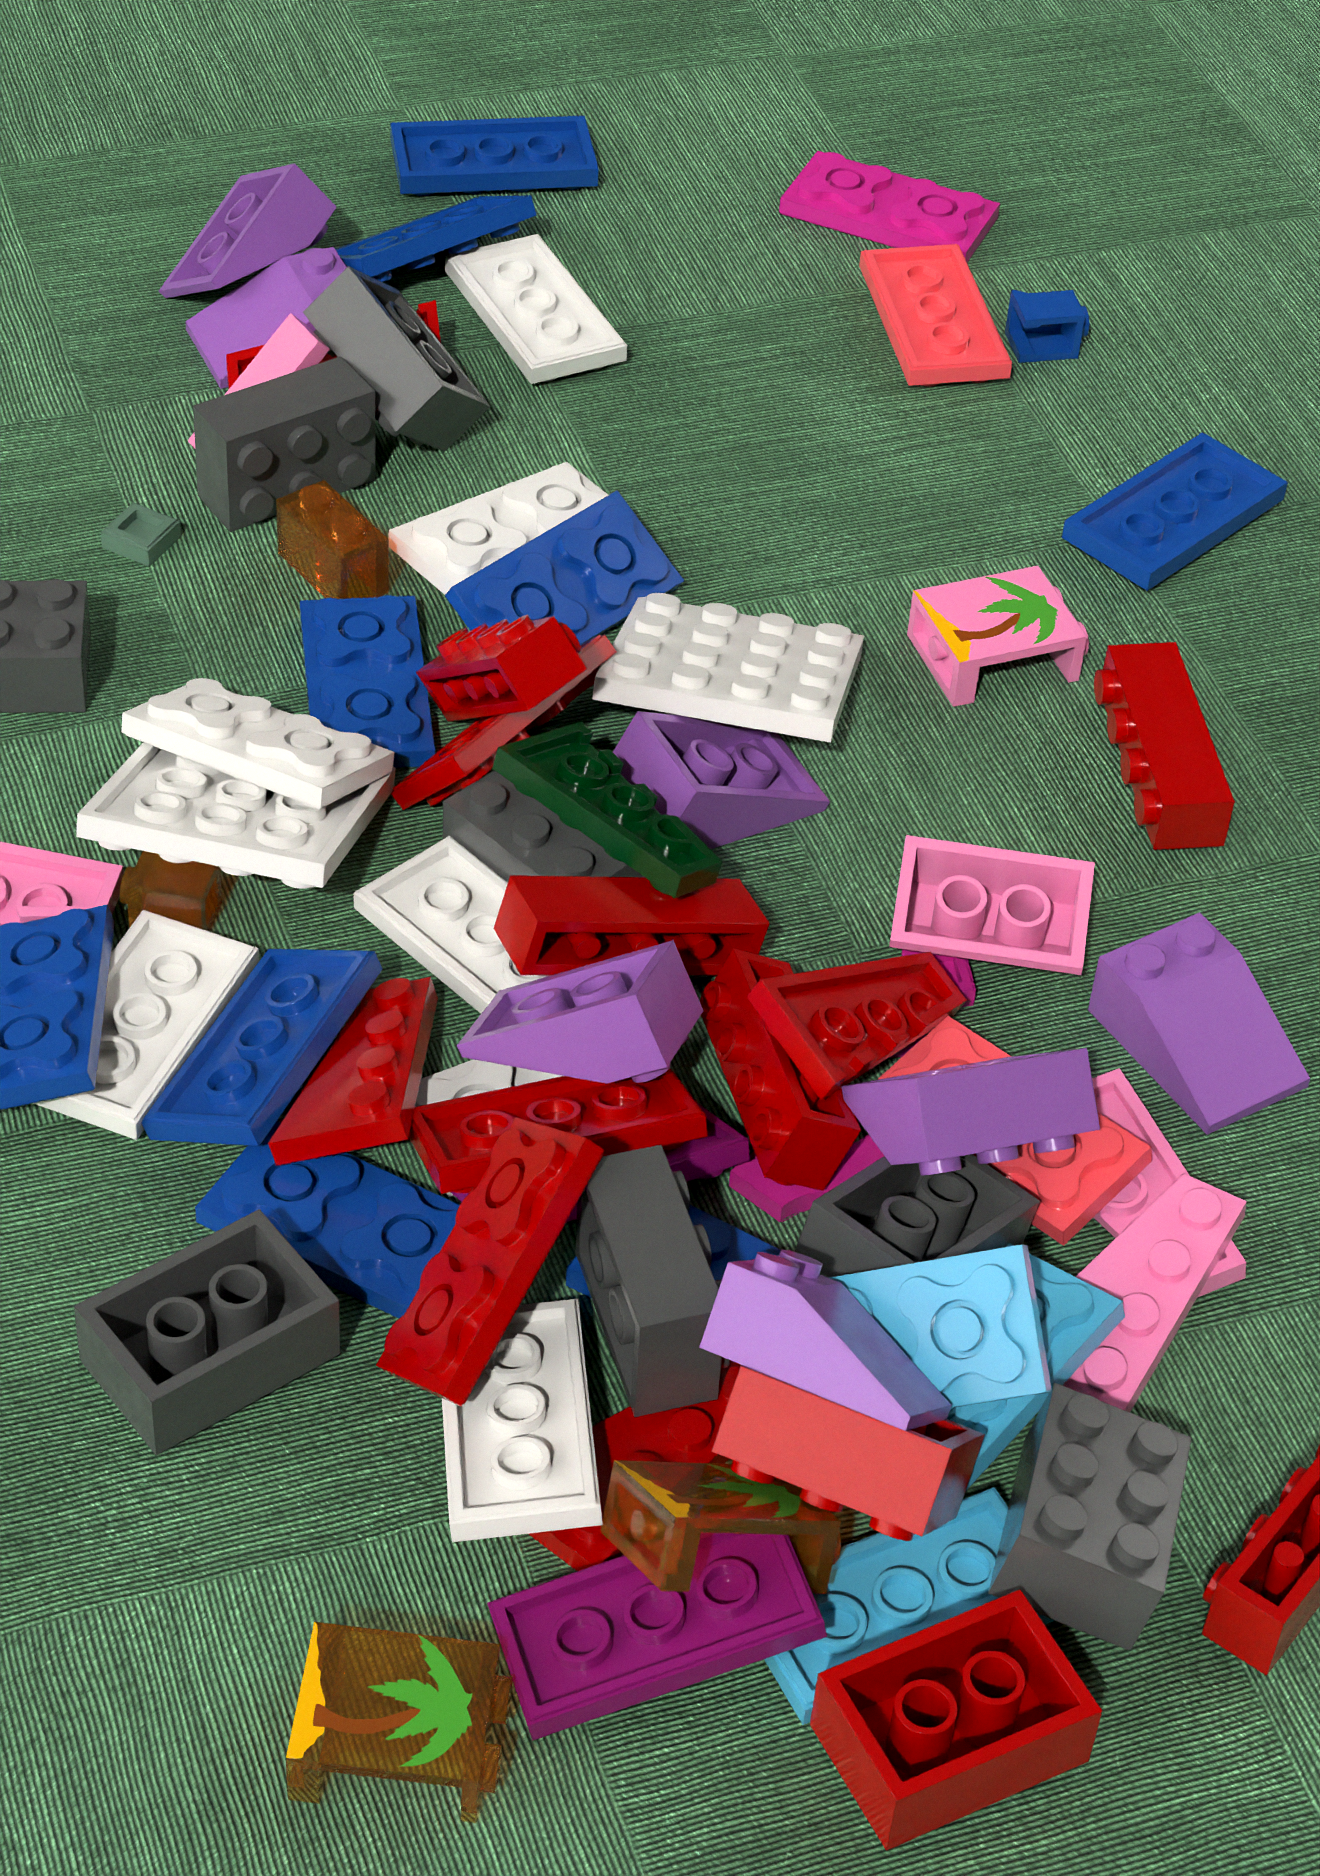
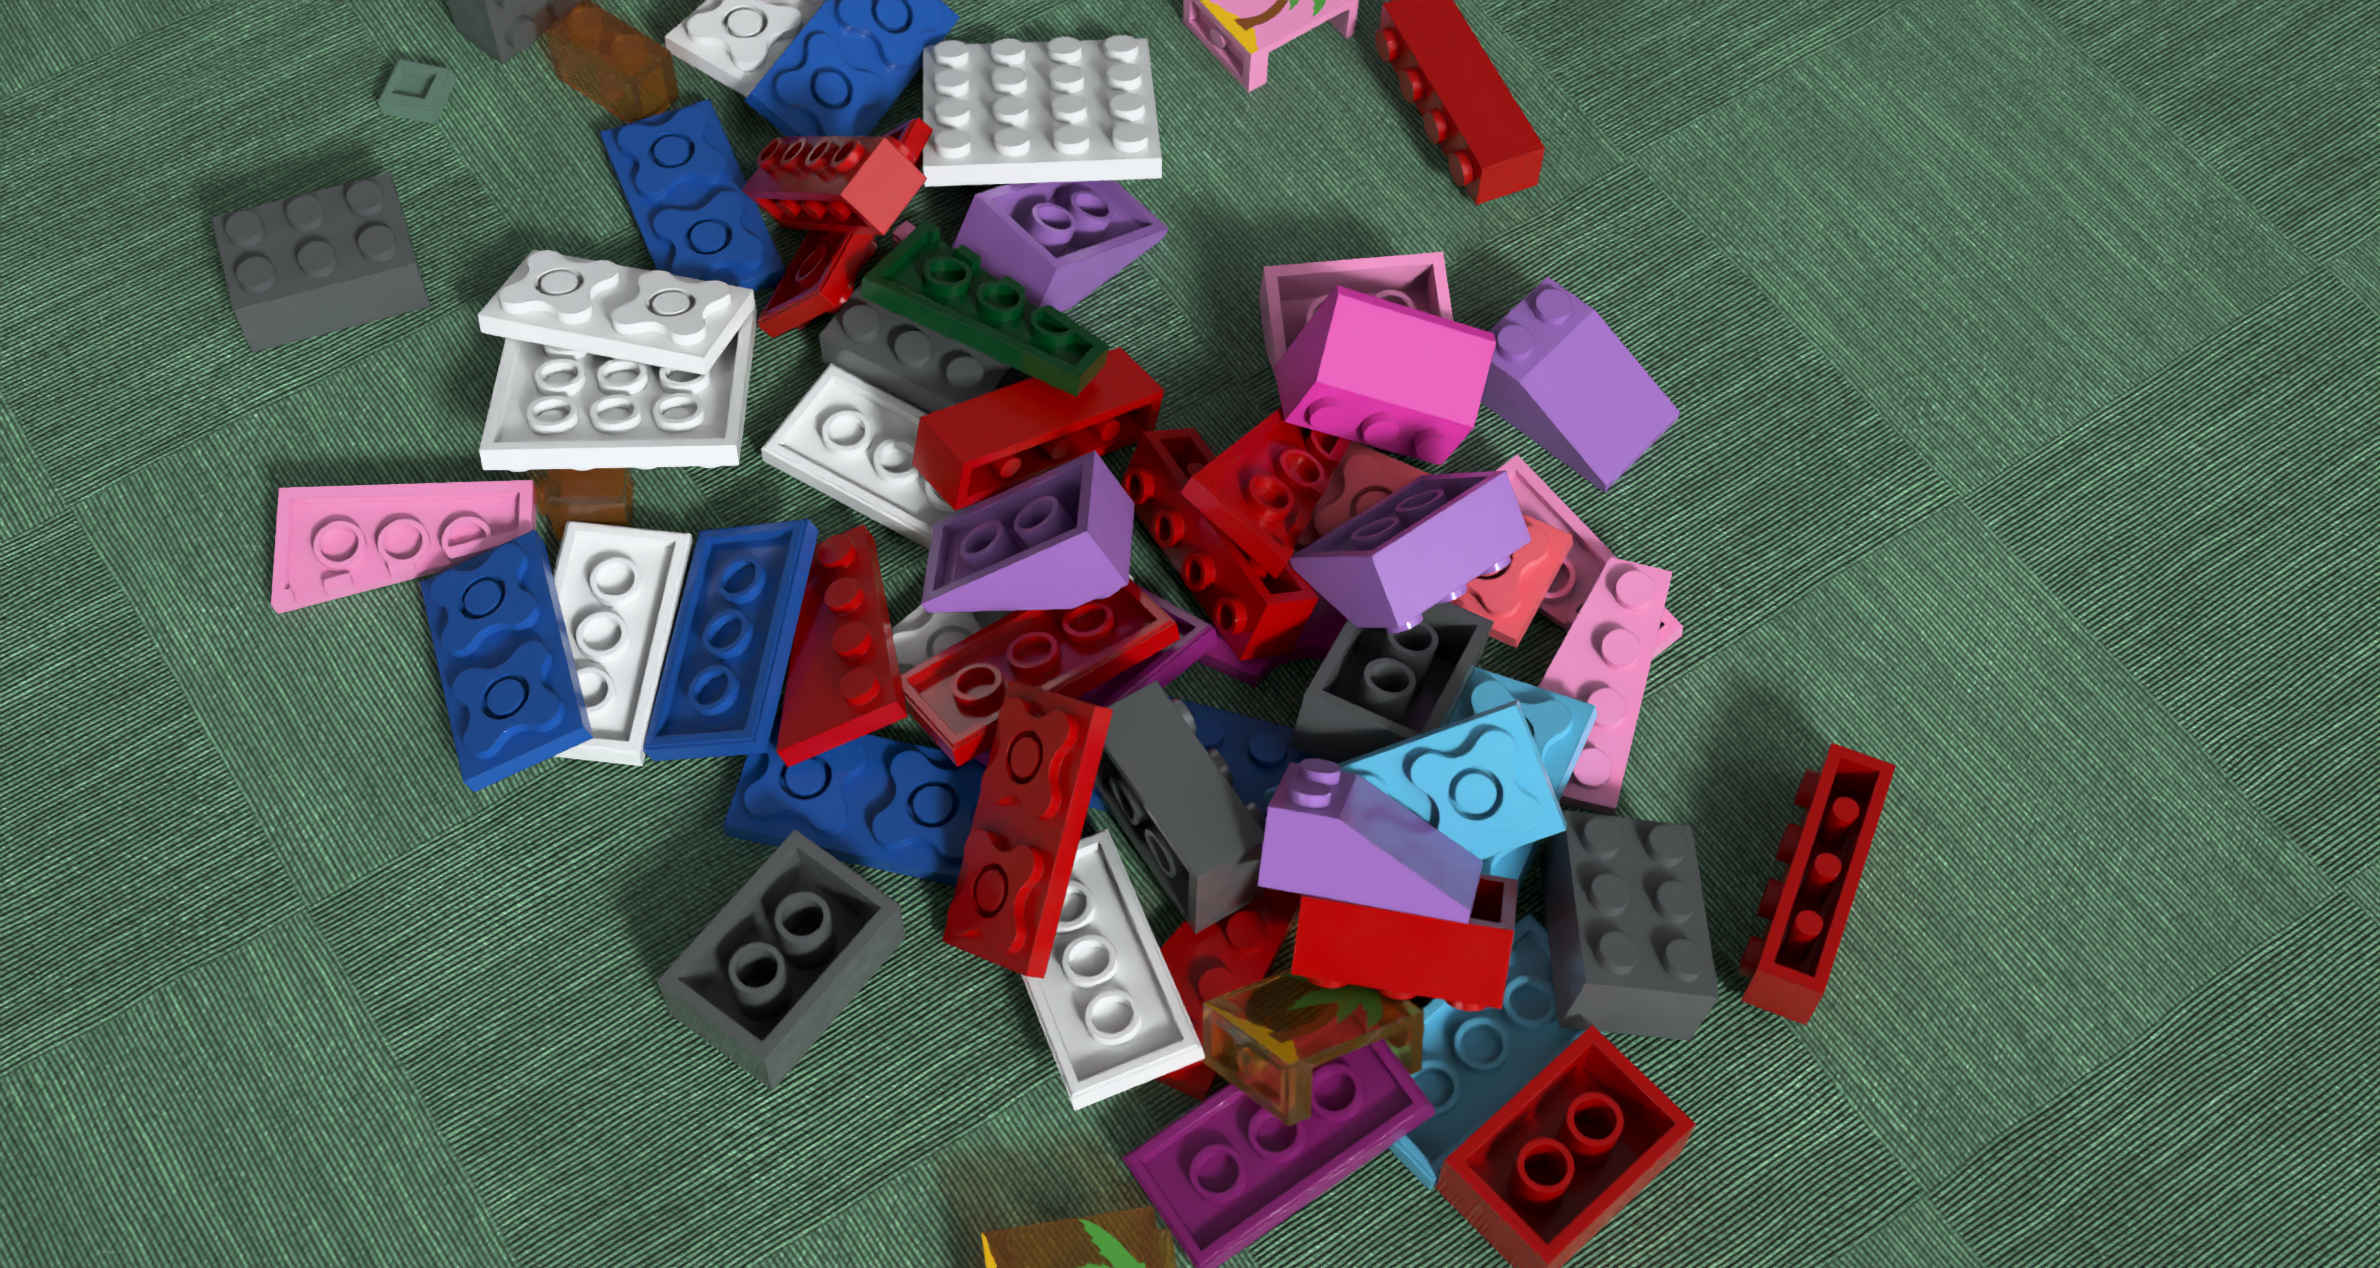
camera: 15 degrees left, 15 degrees up
none -> slope [1274,285,1496,466]

